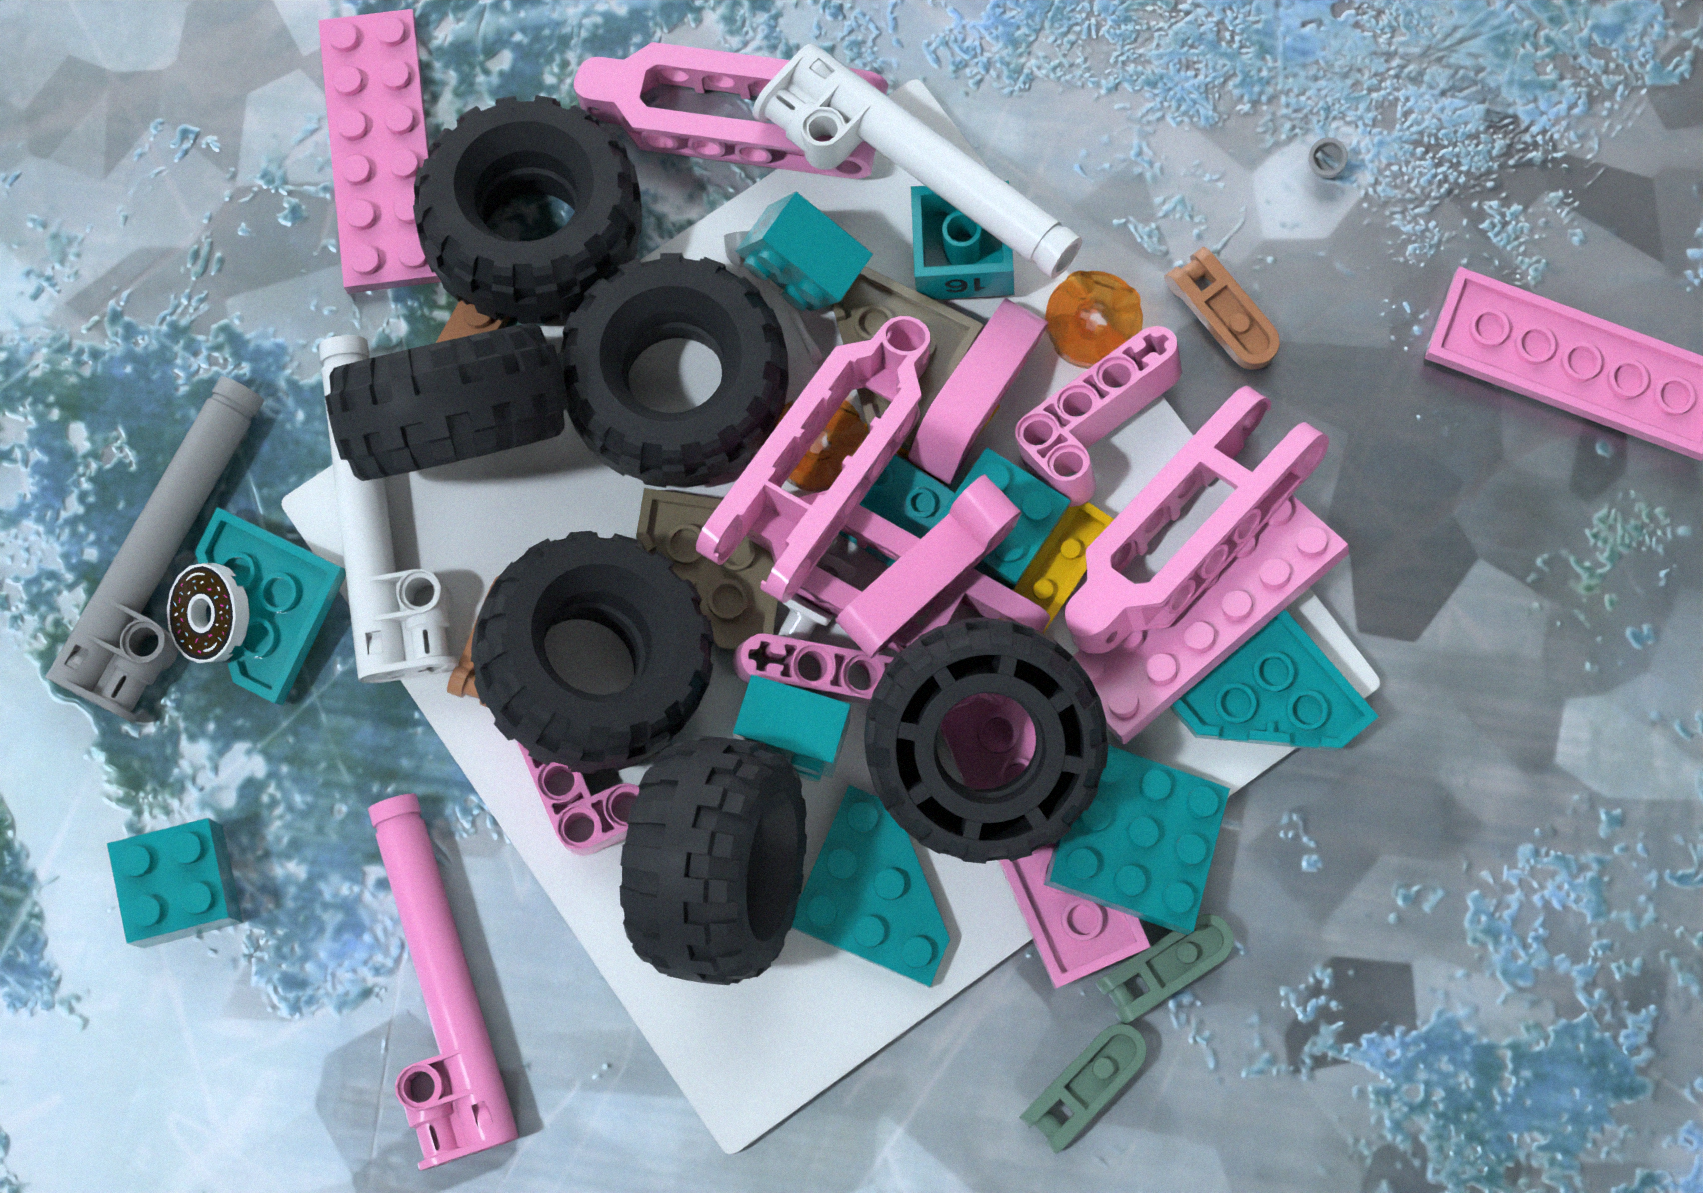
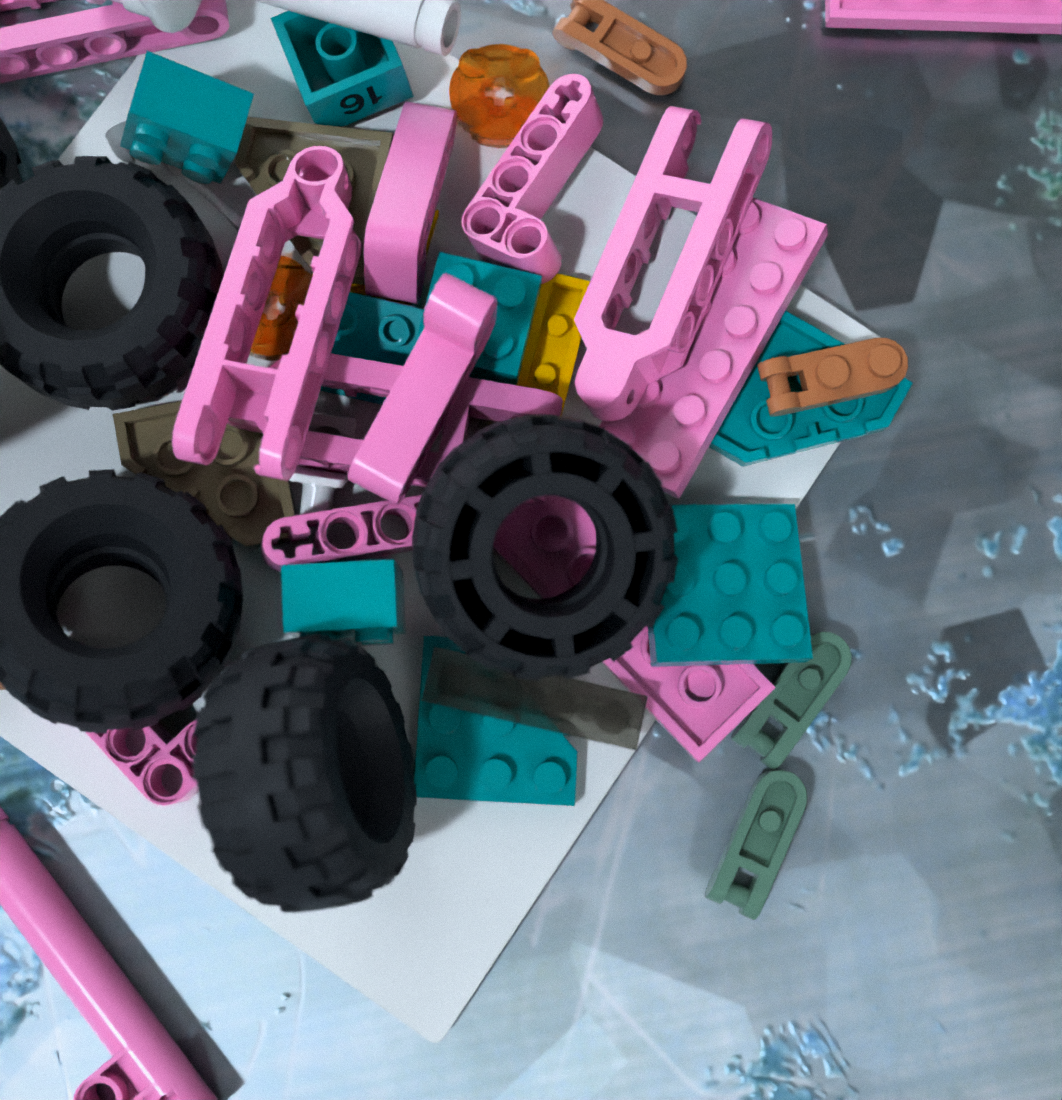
camera: 25 degrees left, 5 degrees up
none -> clear smoke plate [421,647,648,751]
none -> nougat plate [757,338,908,417]

